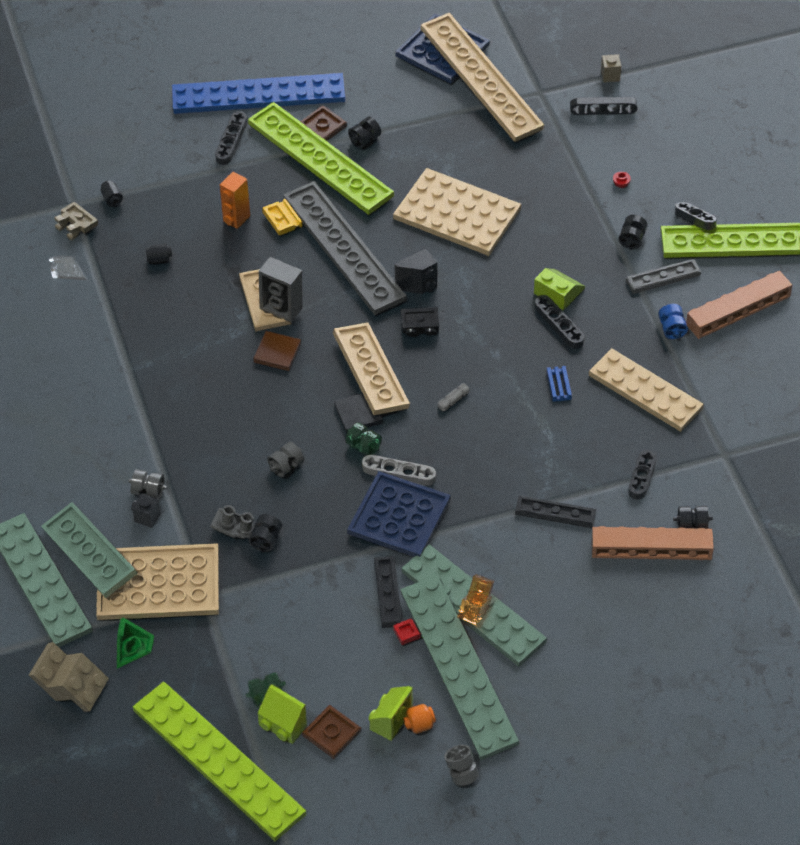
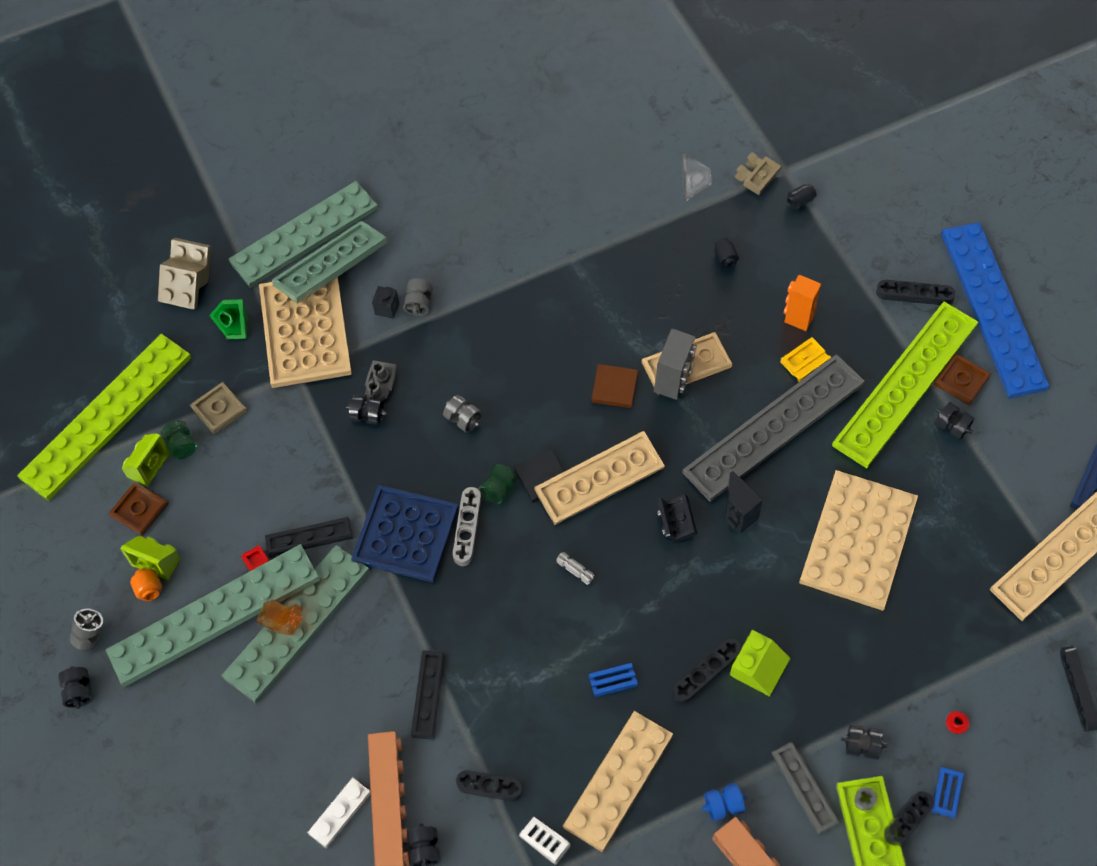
camera: 85 degrees right, 10 degrees up
none -> black wheel [58,666,93,709]
none -> dark tan tile [190,382,247,435]
none -> white plate [308,778,371,849]
none -> white slope [519,817,570,865]
none -> dark grey bush [854,787,877,811]
none -> blue tile [931,767,964,819]

